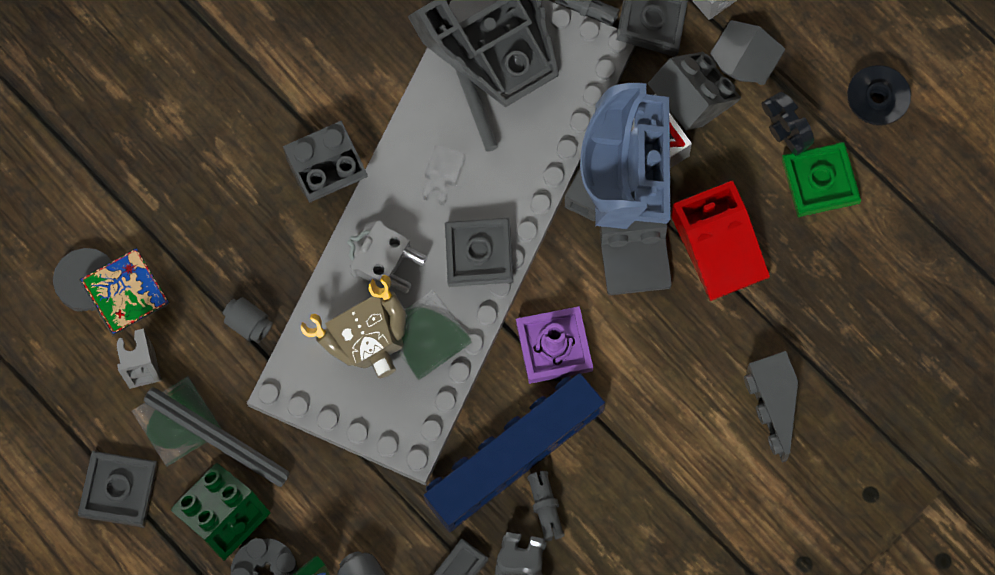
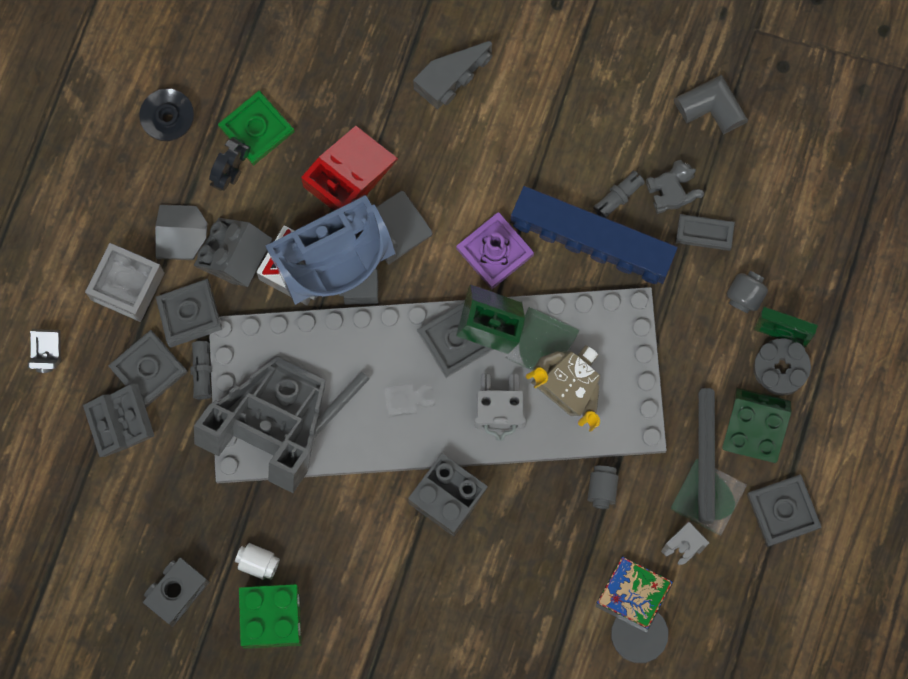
camera: 120 degrees left, 5 degrees up
none -> dark green slope [456,284,525,354]

